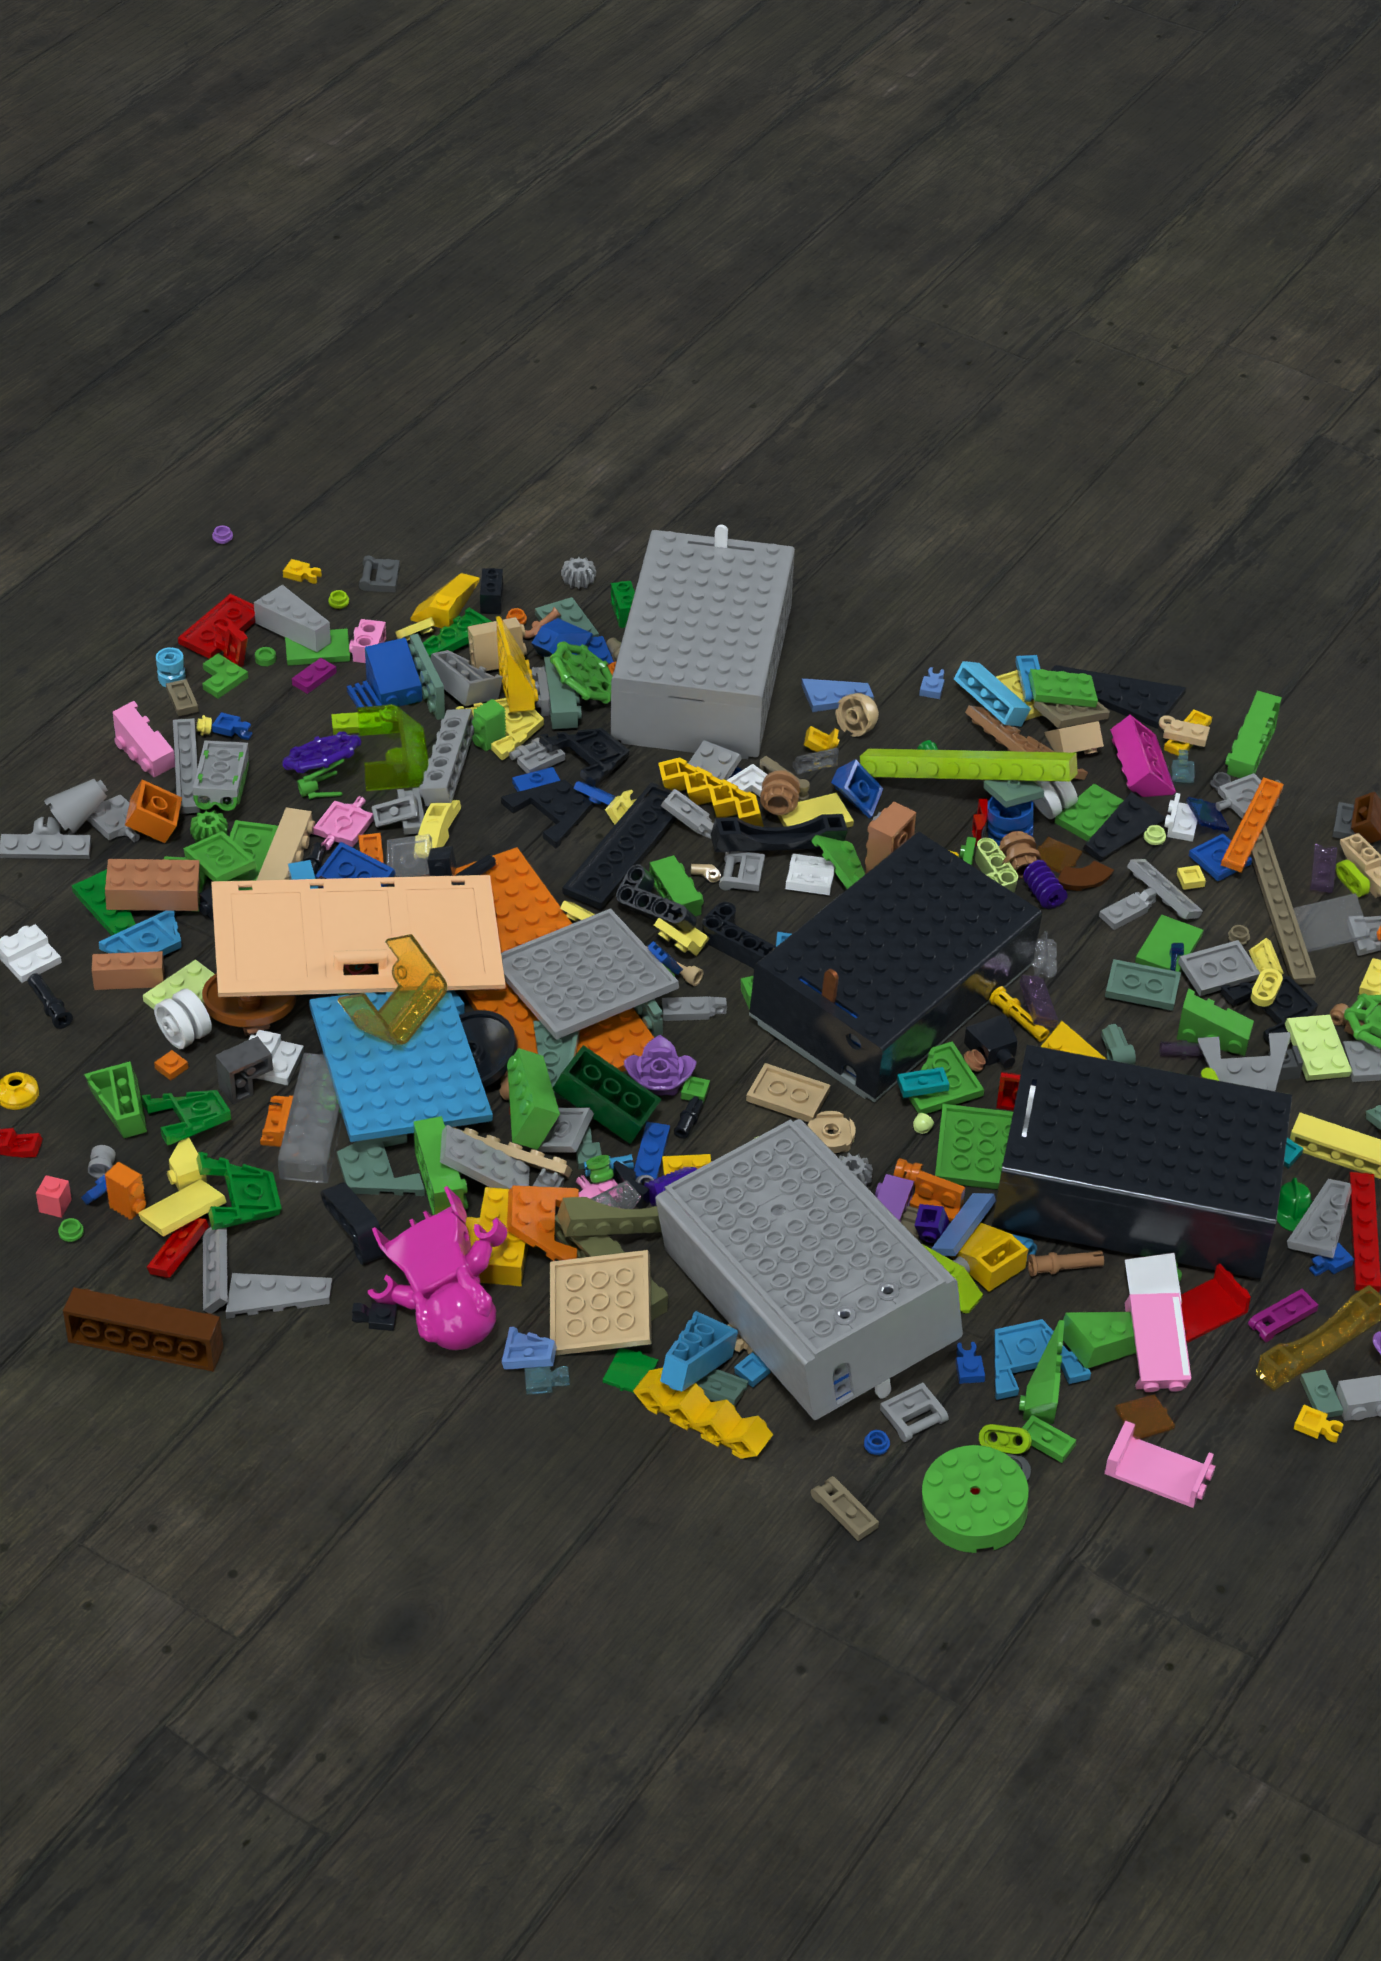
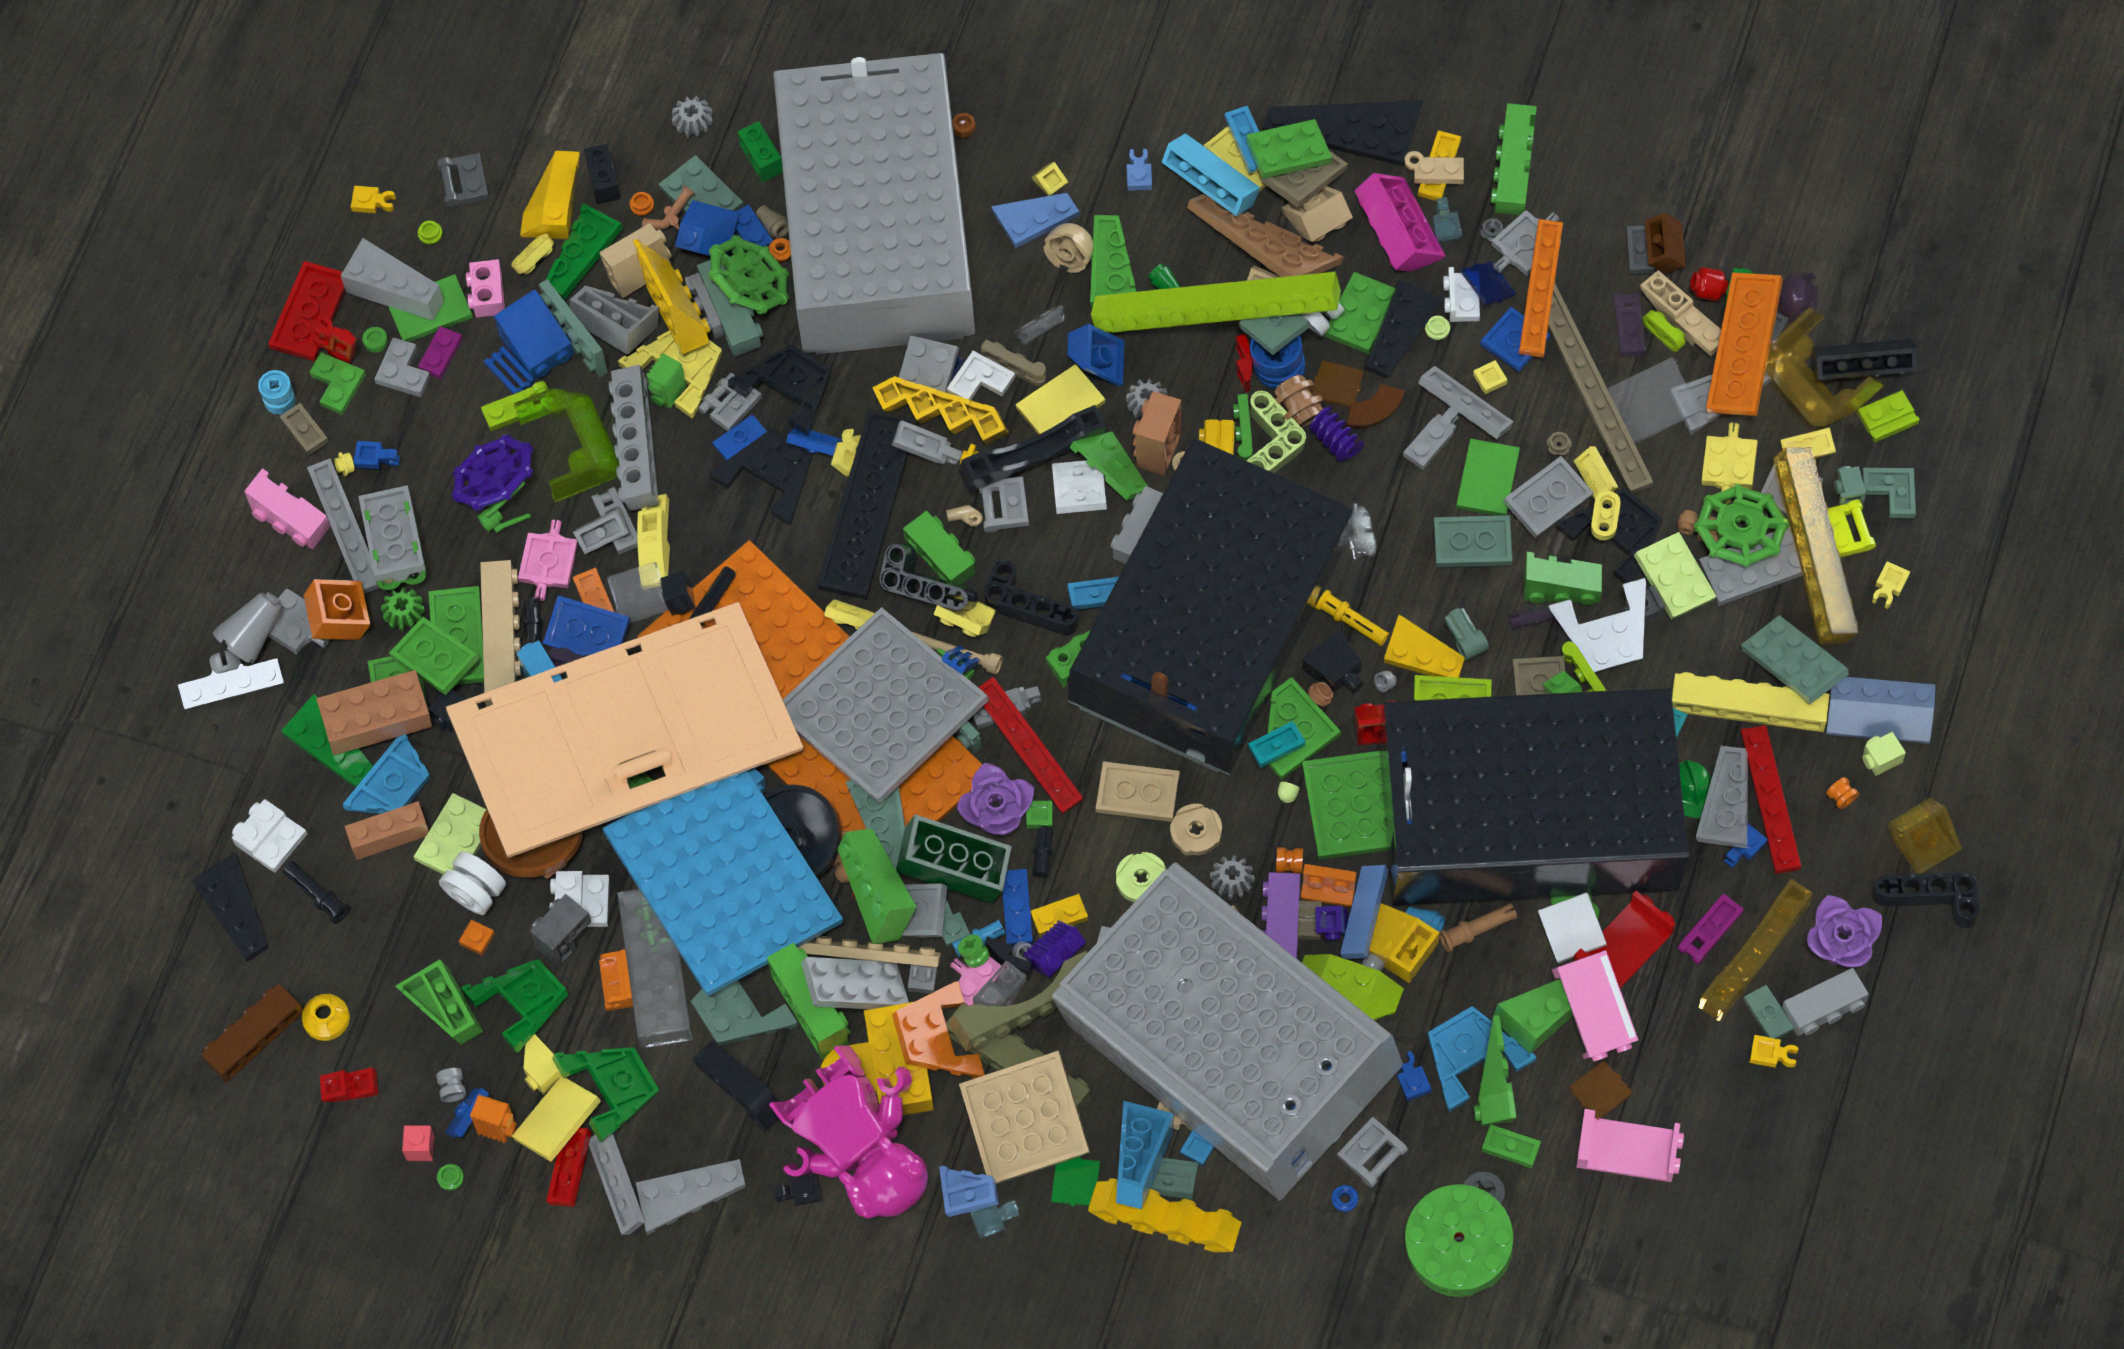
camera: 10 degrees left, 20 degrees up
reddish brown brick [63,1287,223,1372] -> none
medium lavender plate [212,525,233,544] -> none
clear yellow windscreen [337,934,447,1046] -> none
medium nougat piece [760,770,800,815] -> none
yellow bracket [804,726,839,756] -> none
dark tan plate [811,1476,879,1541] -> none
lime plate [979,1424,1032,1454] -> none
clear purple plate [1019,975,1059,1028] -> none
hand [1169,943,1184,971] -> none
none -> light grey plate [374,338,431,398]
none -> dark orange tile [952,113,976,138]
none -> red plate [978,677,1083,815]
none -> light yellow slope [1031,162,1068,196]
none -> bright green wing [1090,215,1136,307]

